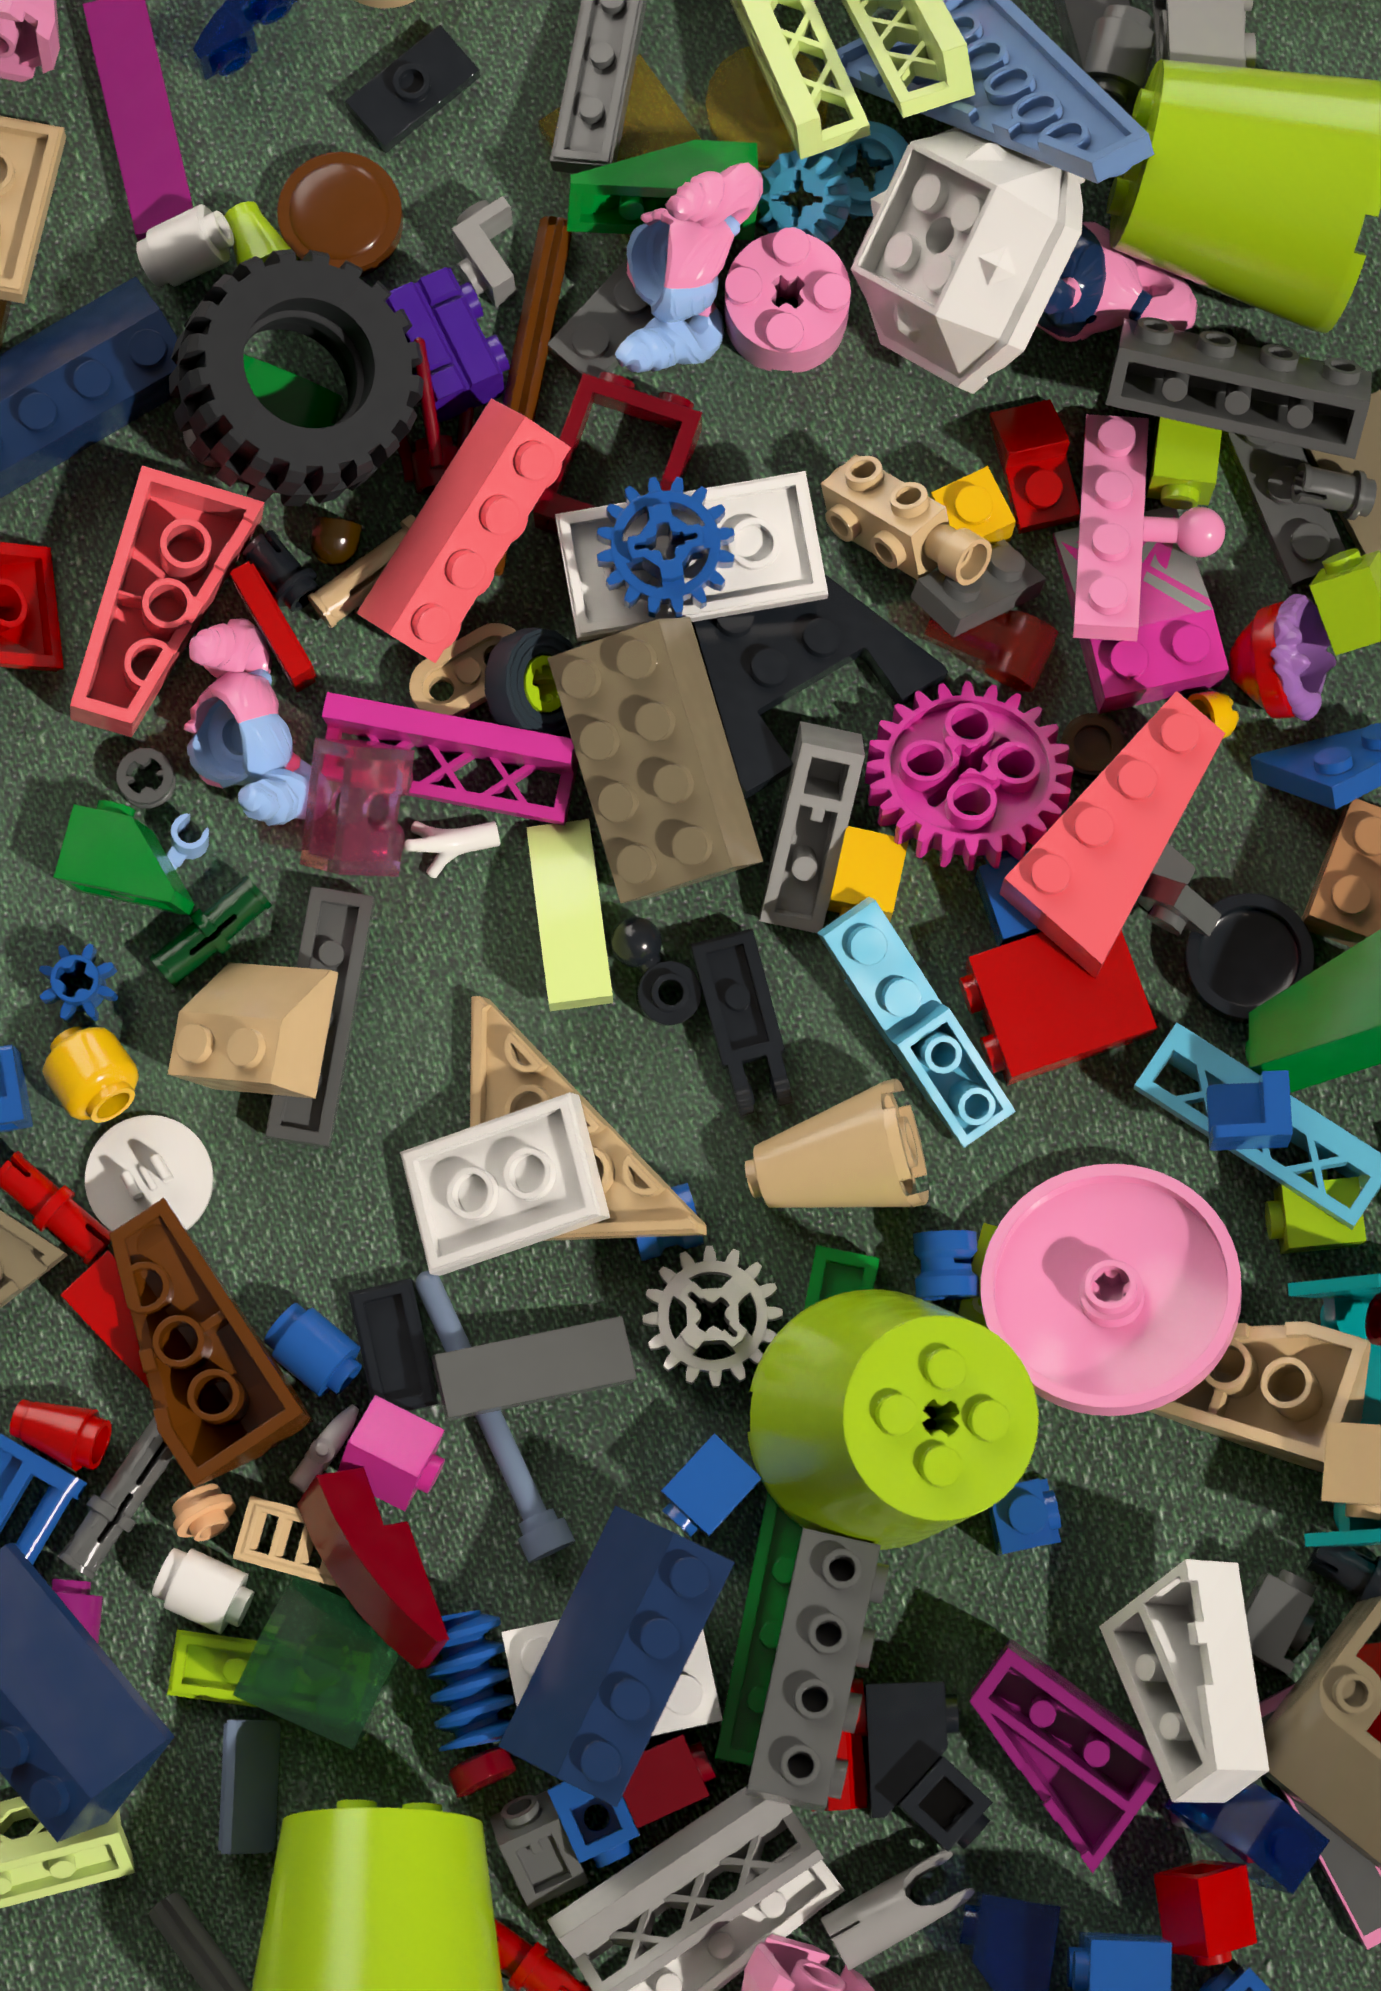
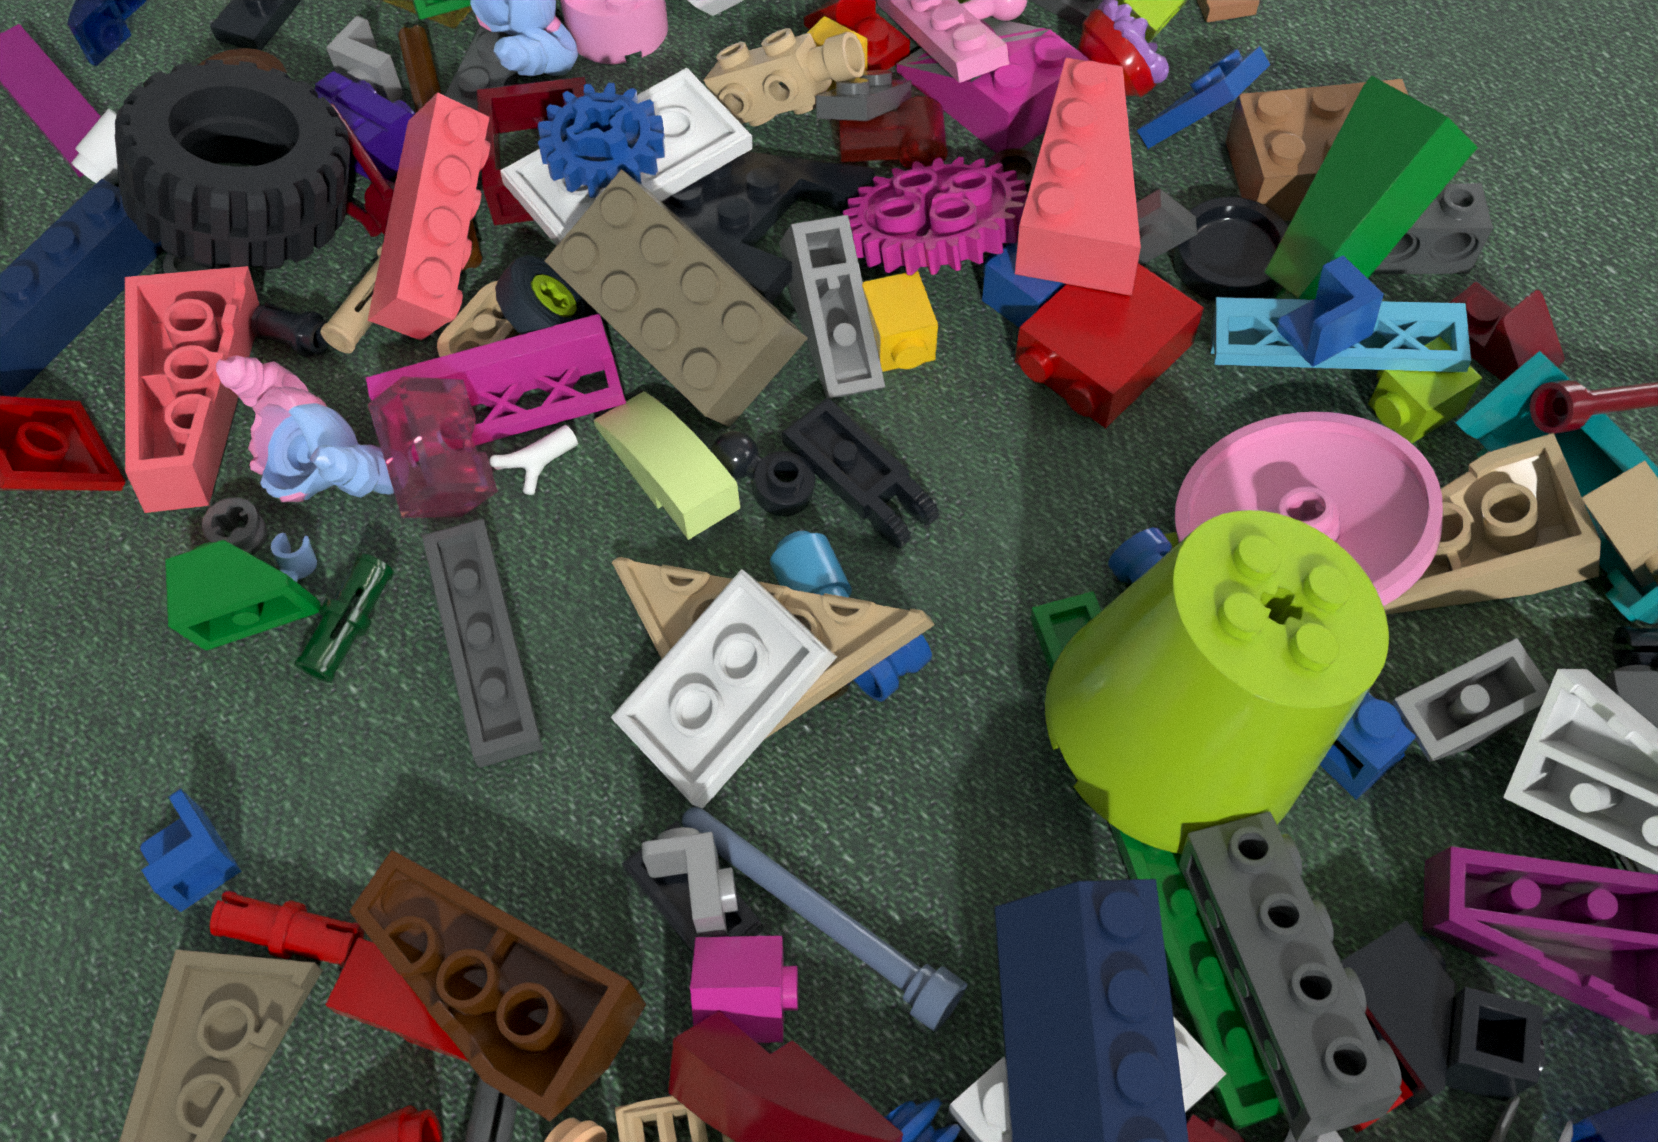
camera: 25 degrees left, 20 degrees down
blue gear [39,944,118,1023] -> none
yellow head [42,1027,139,1123] -> none
white piece [85,1115,214,1231] -> none
tan slope [168,963,338,1099] -> none
red tile [230,561,317,693] -> none
blue brick [264,1303,362,1397] -> none
white helmet [289,1404,359,1493] -> none
dark brown hinge [310,517,362,566] -> none
dark grey tile [432,1316,637,1422] -> none
white gear [642,1246,783,1388] -> none
blue brick [661,1433,762,1537] -> none
tan cone [745,1078,929,1208] -> none
medium azure slope [817,897,1016,1148] -> none
none -> light grey bracket [641,828,738,937]
none -> dark azure brick [770,531,852,597]
none -> light grey slope [1392,638,1550,762]

